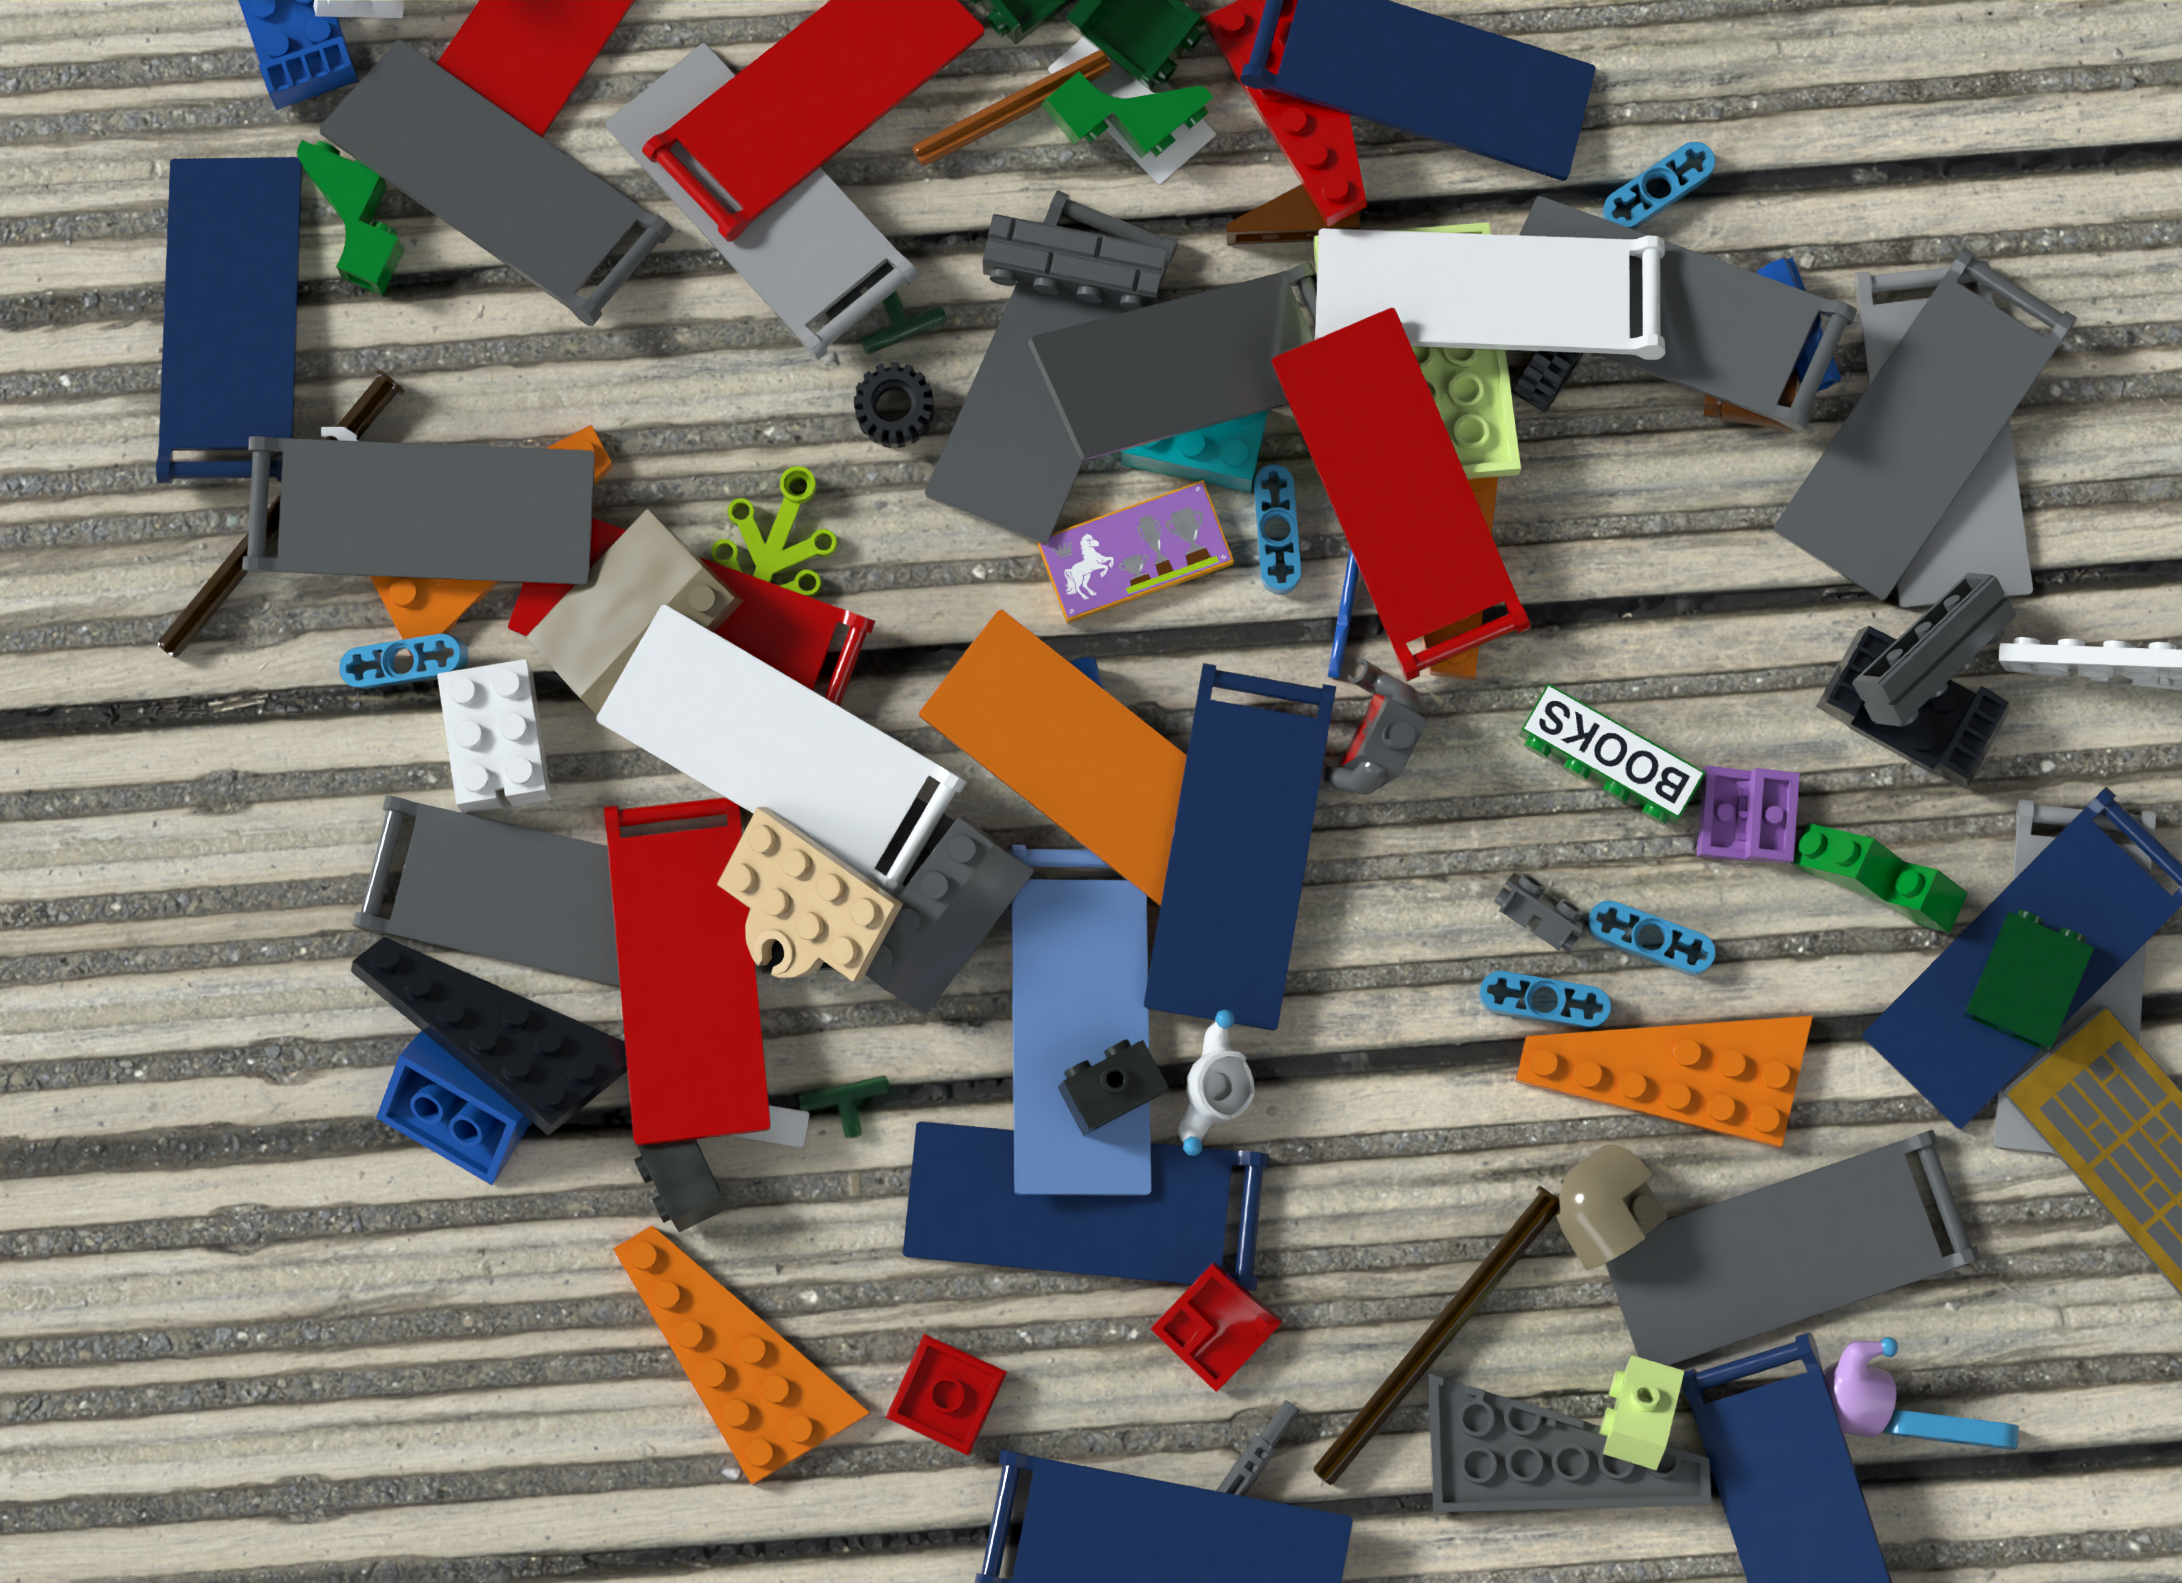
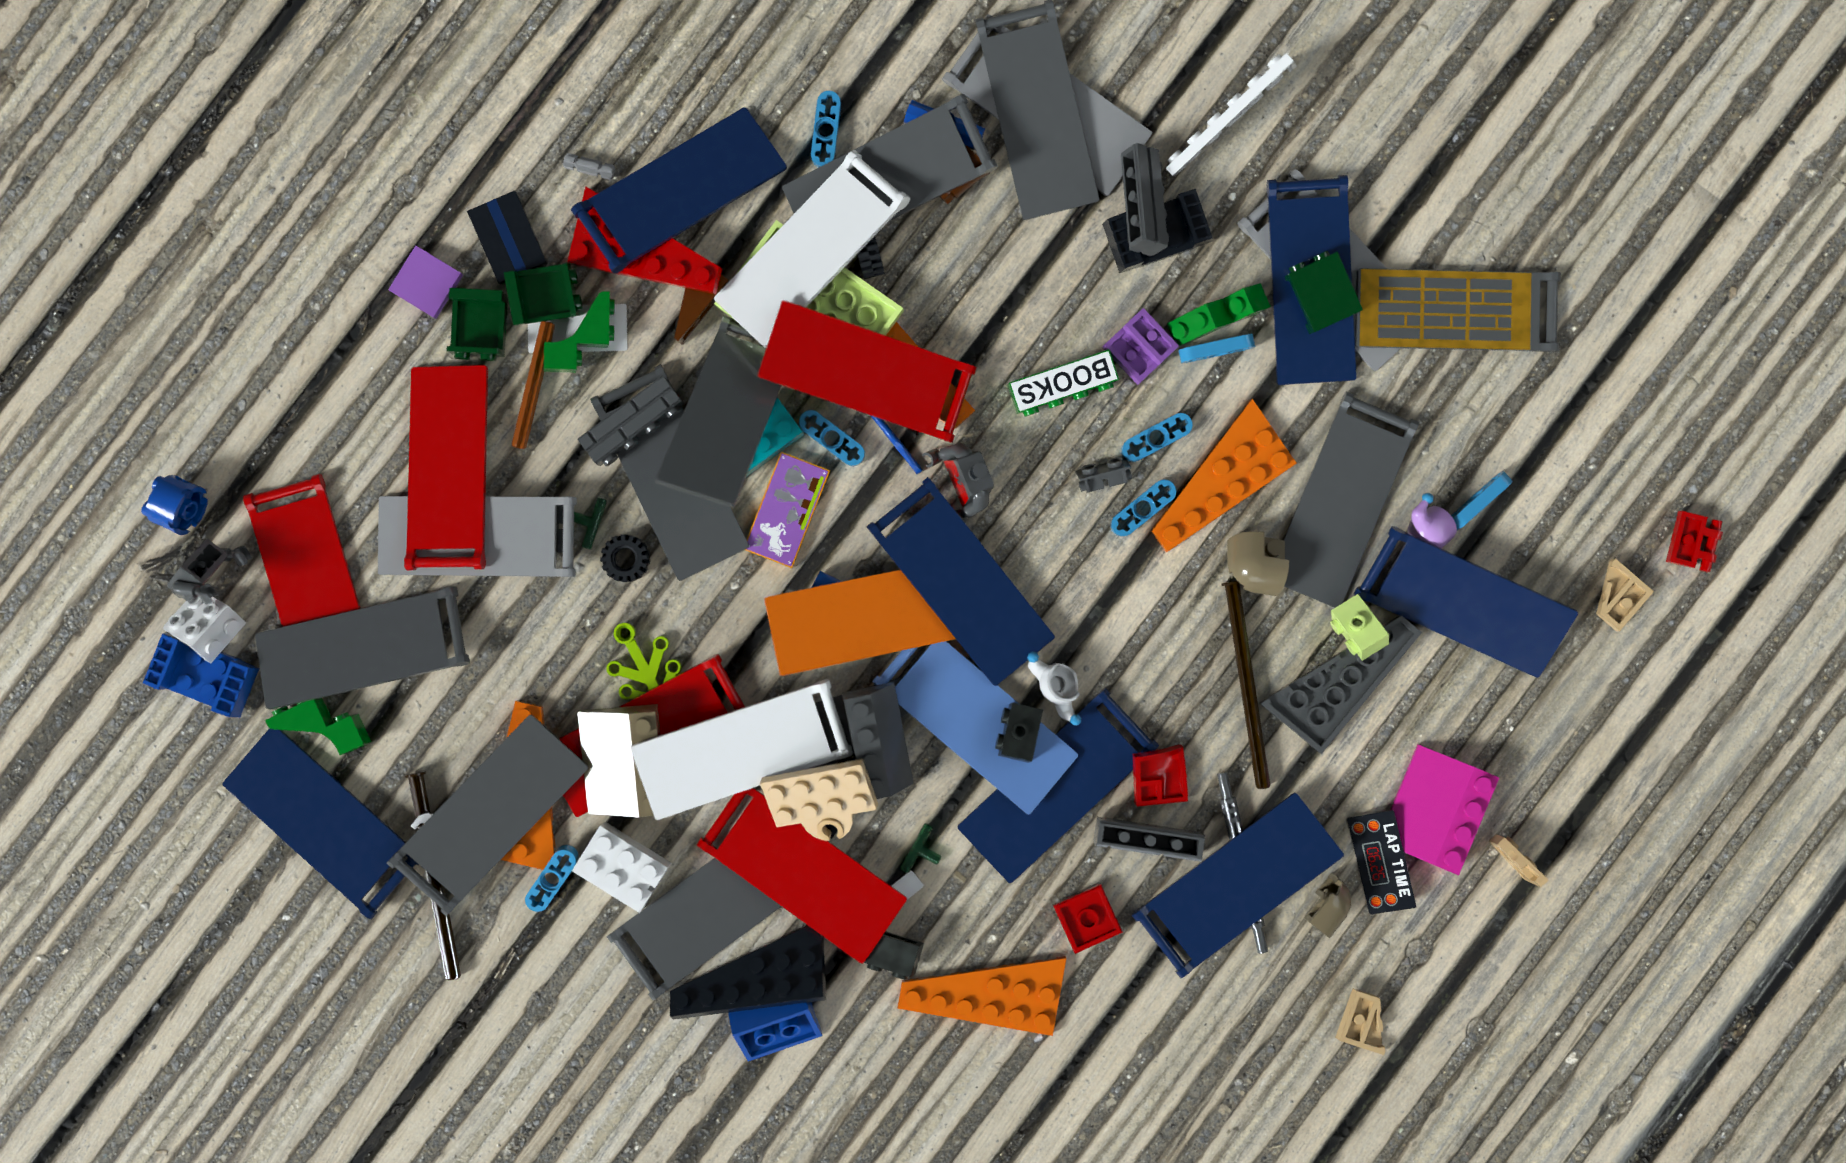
camera: 50 degrees left, 10 degrees up
none -> dark grey brick [1093,817,1205,862]
none -> dark azure beam [1178,334,1256,364]

